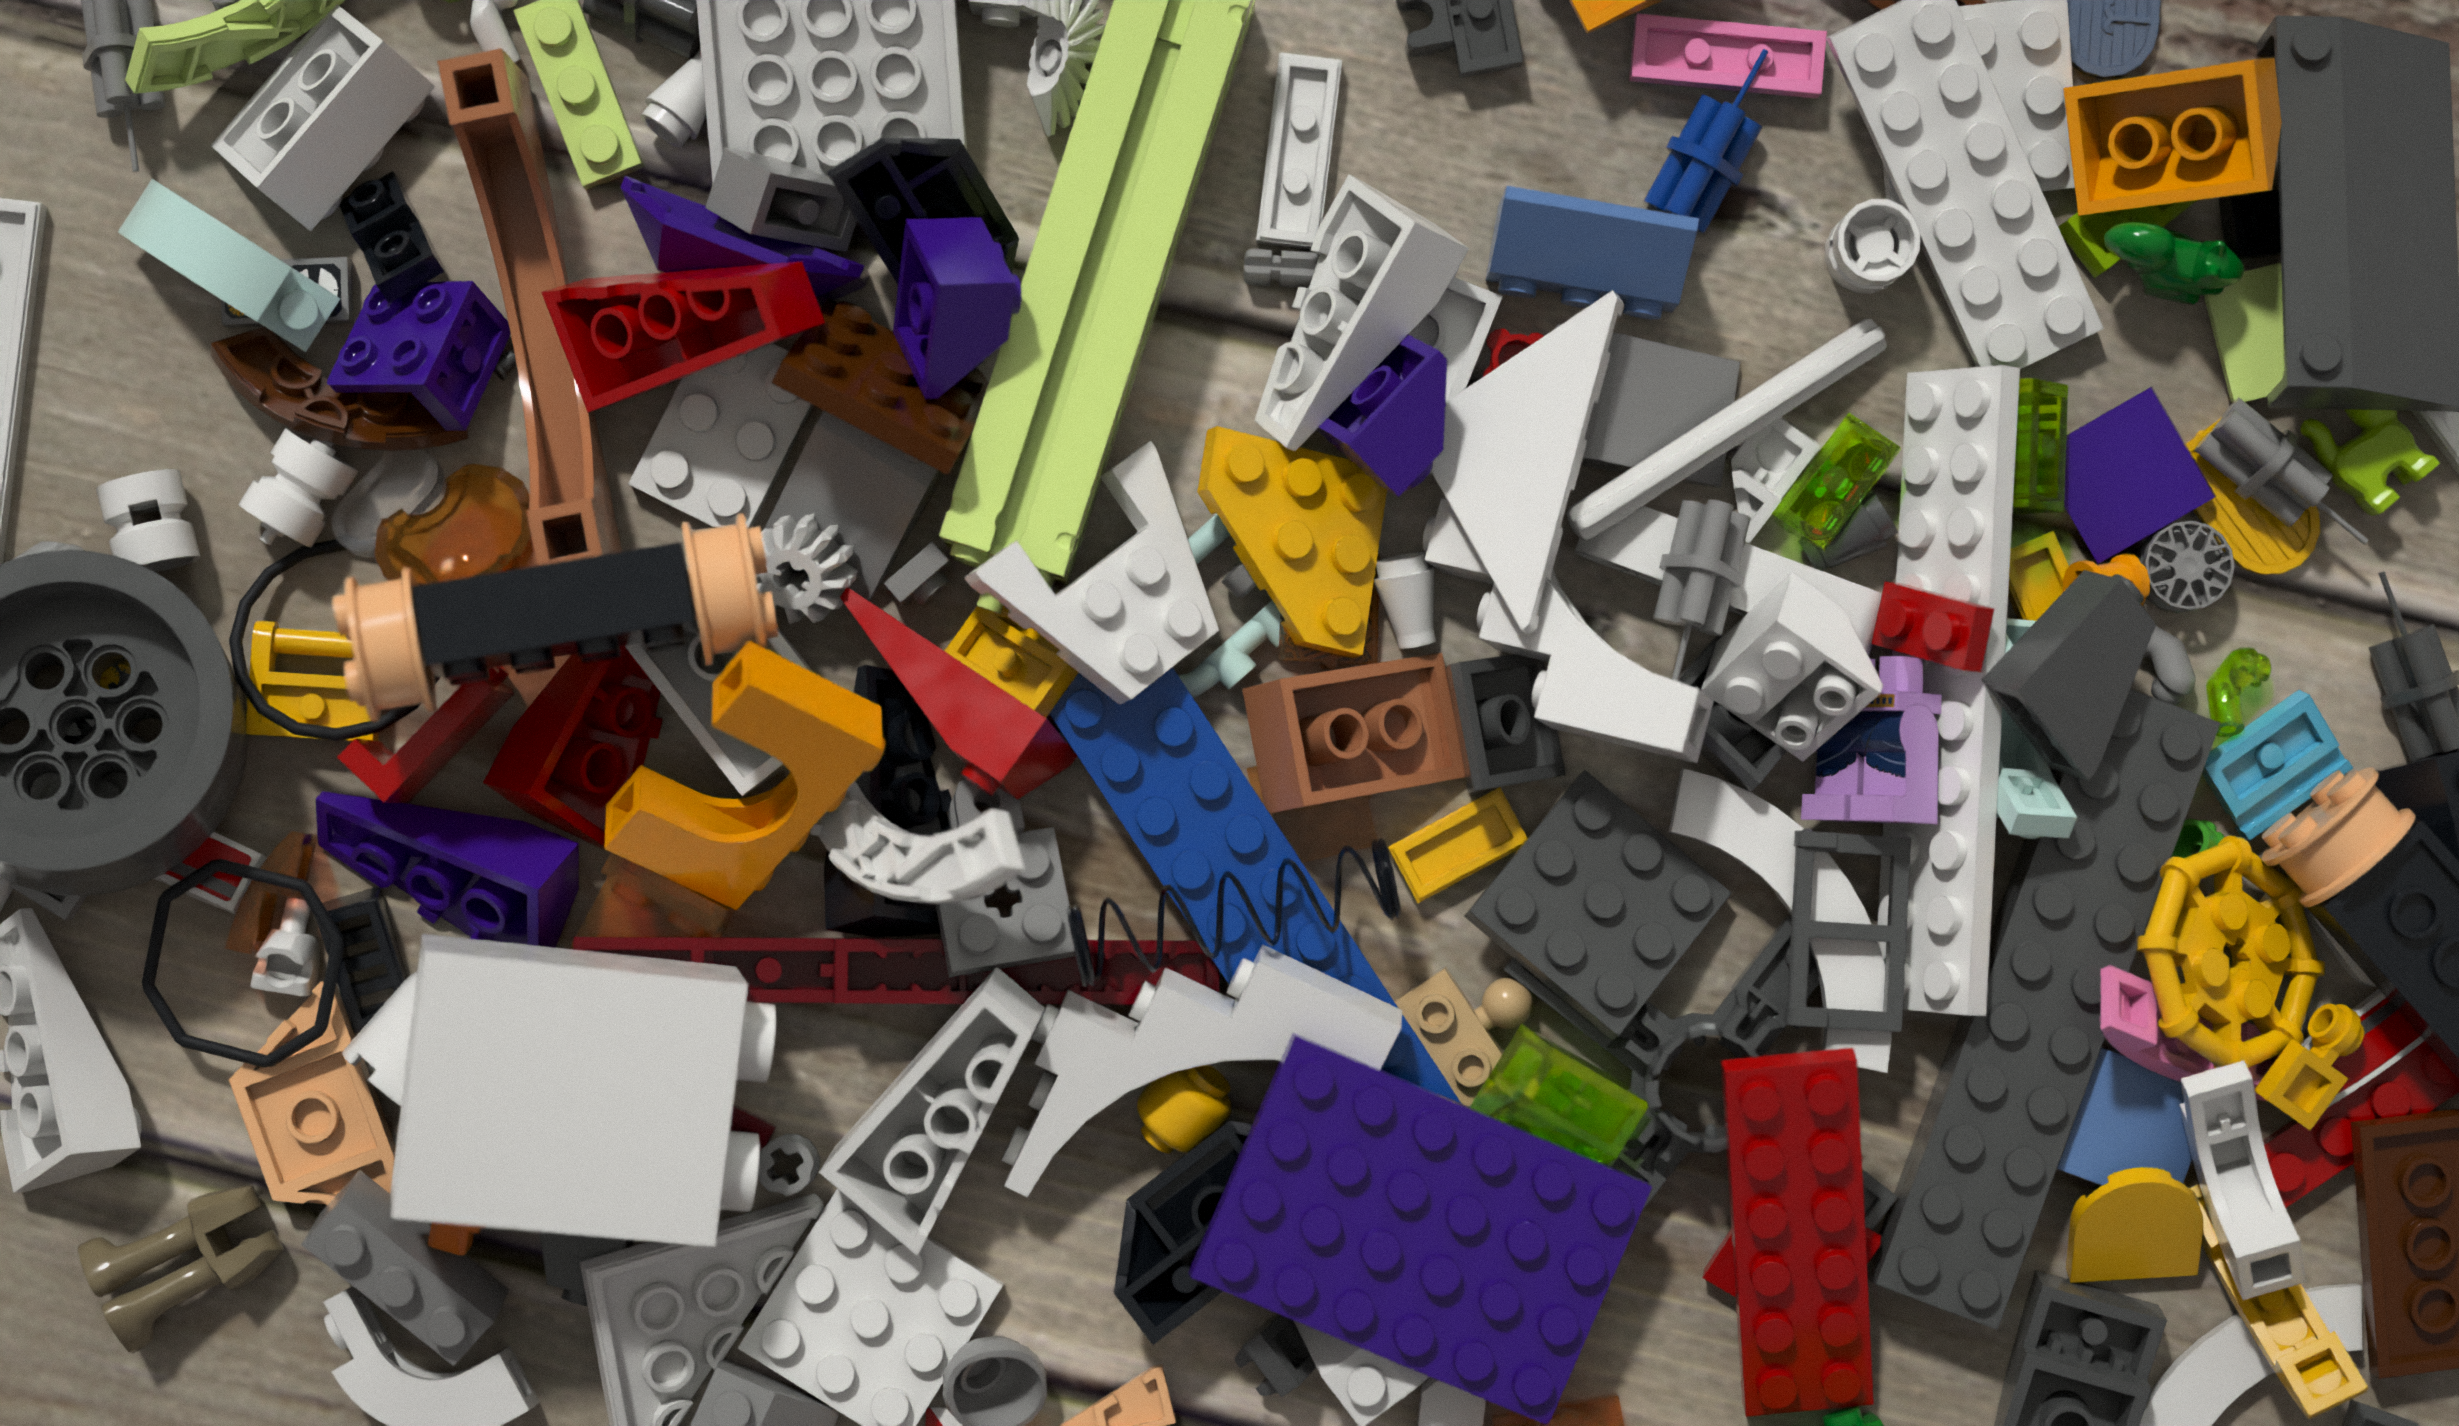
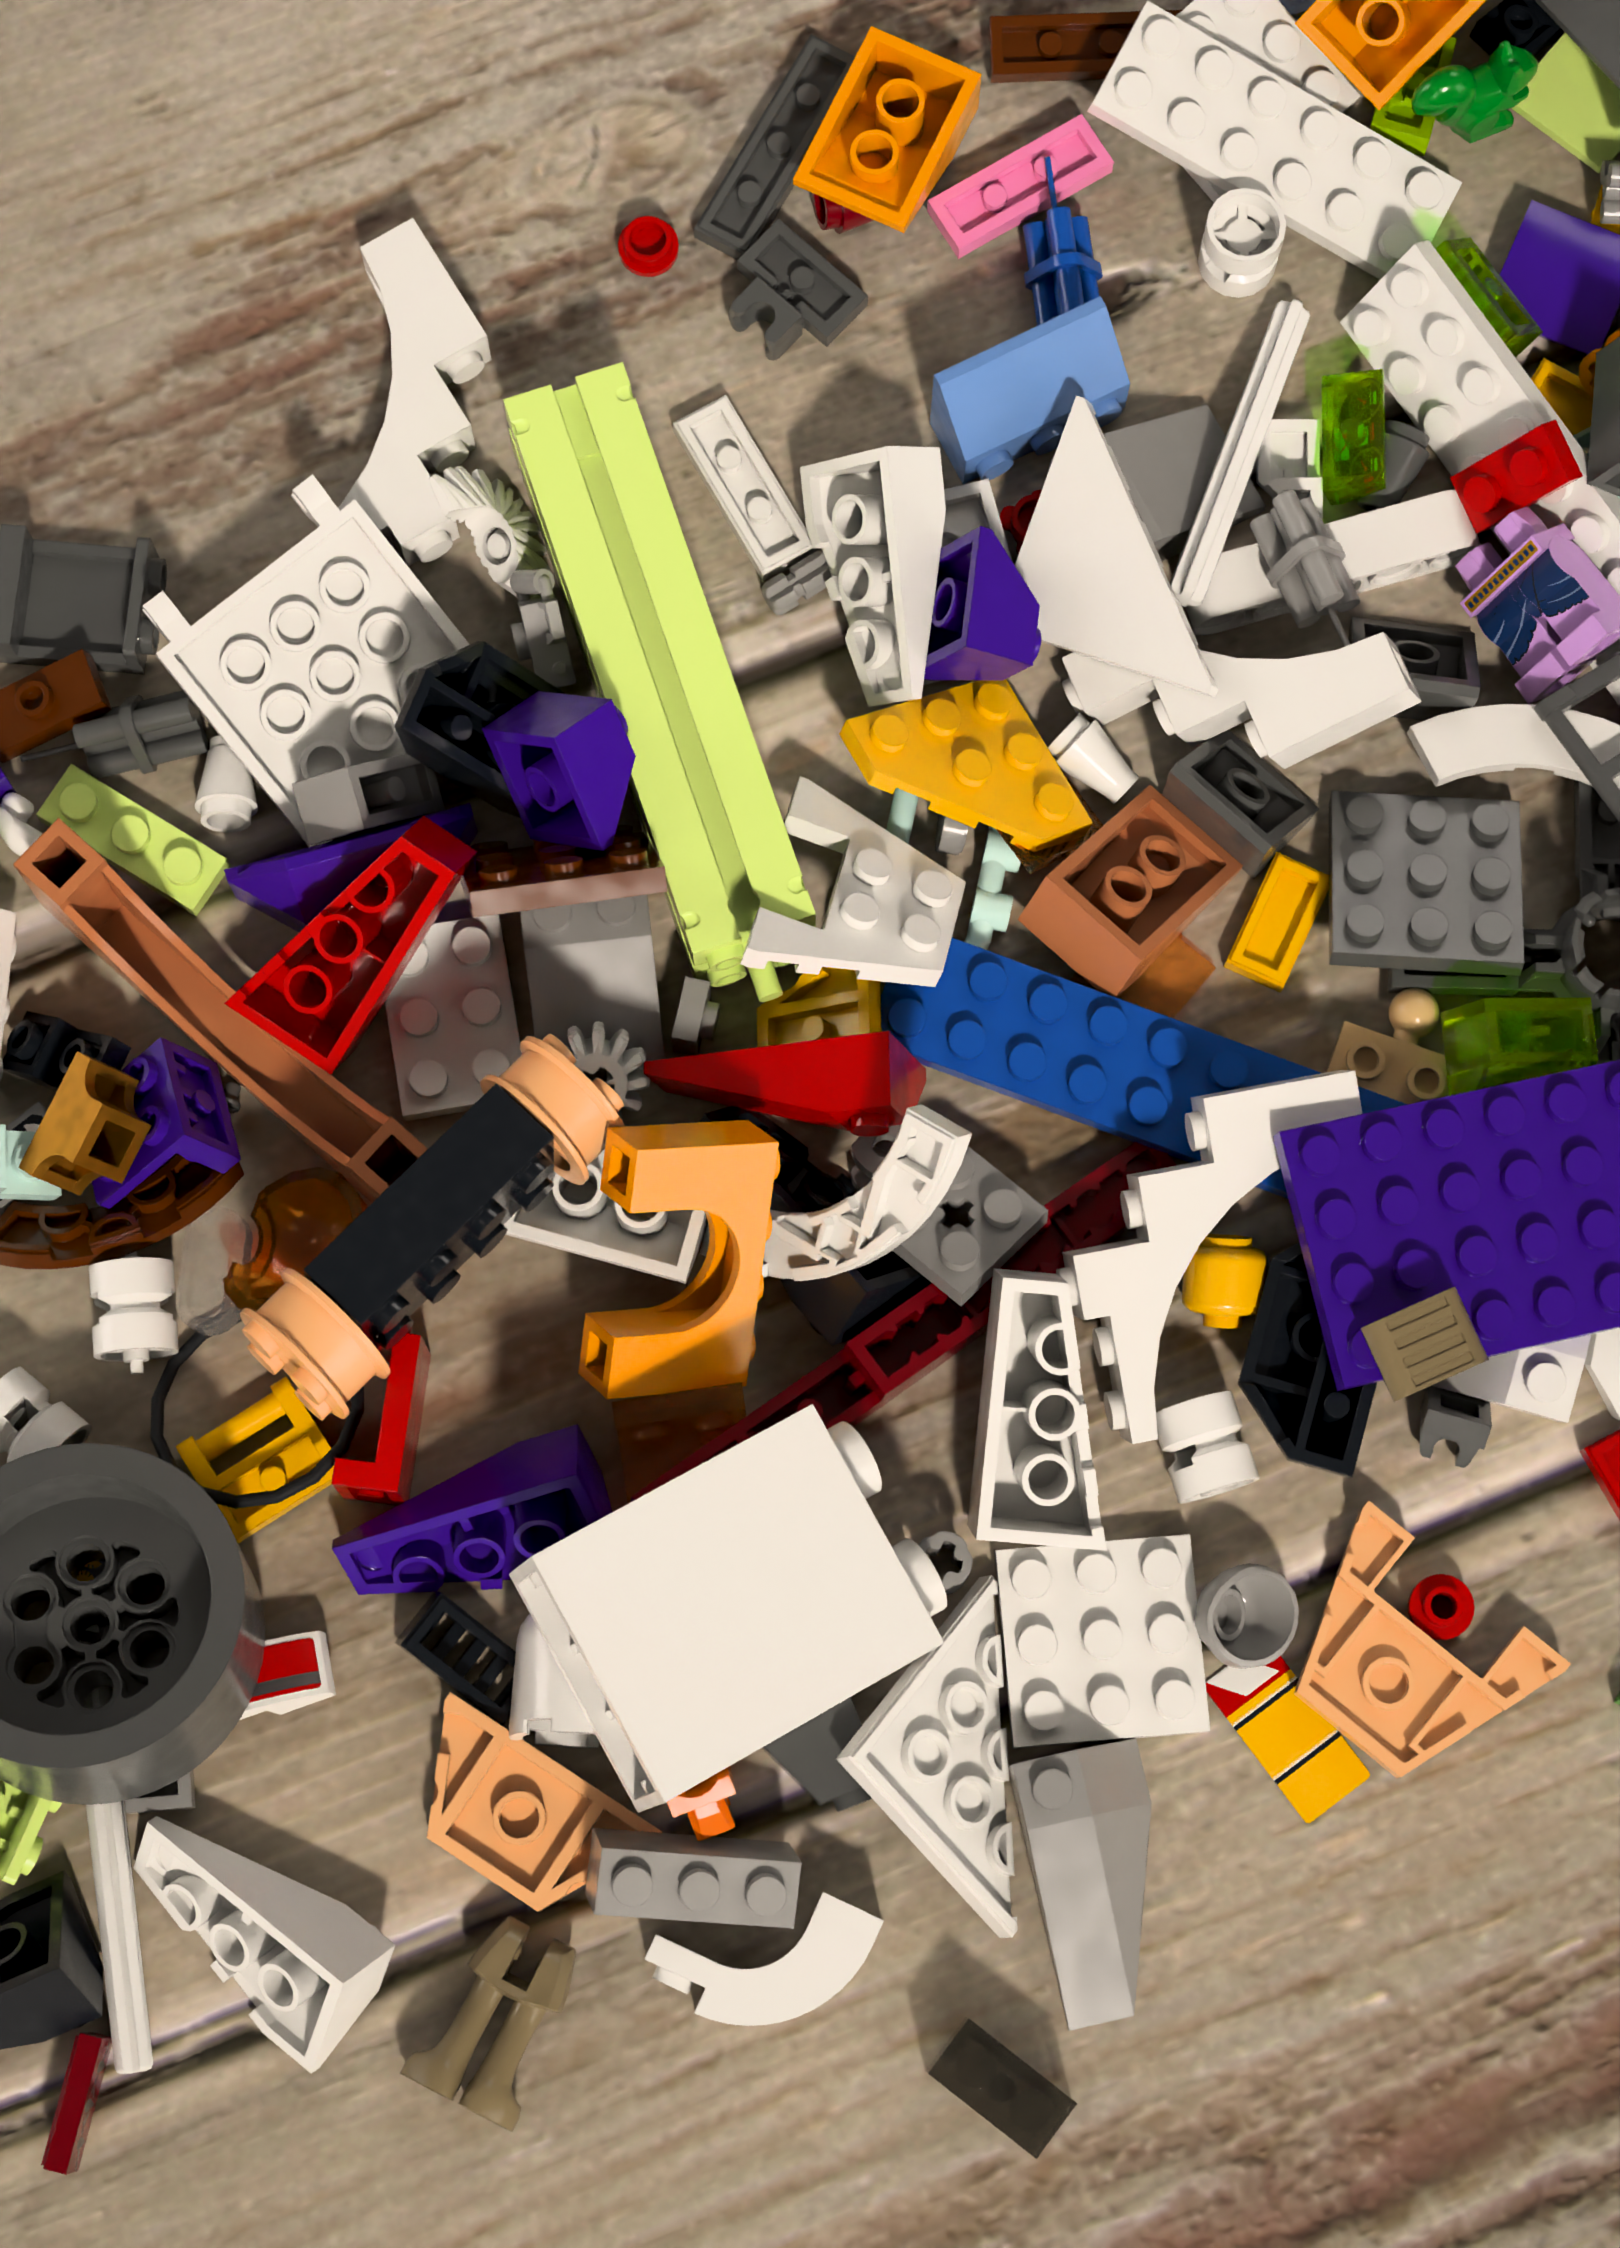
camera: 35 degrees left, 10 degrees down
black piece [142,859,344,1068] -> none
clear orange slope [225,831,317,954] -> none
white piece [250,898,320,996] -> none
red wedge [483,646,663,853] -> none
black piece [1067,838,1401,987] -> none
white slope [1701,572,1883,762] -> none
none -> pearl gold brick [18,1051,152,1196]
none -> light grey piece [510,569,576,688]
none -> white wheel [1156,1391,1260,1504]
none -> dark tan piece [1360,1287,1489,1402]

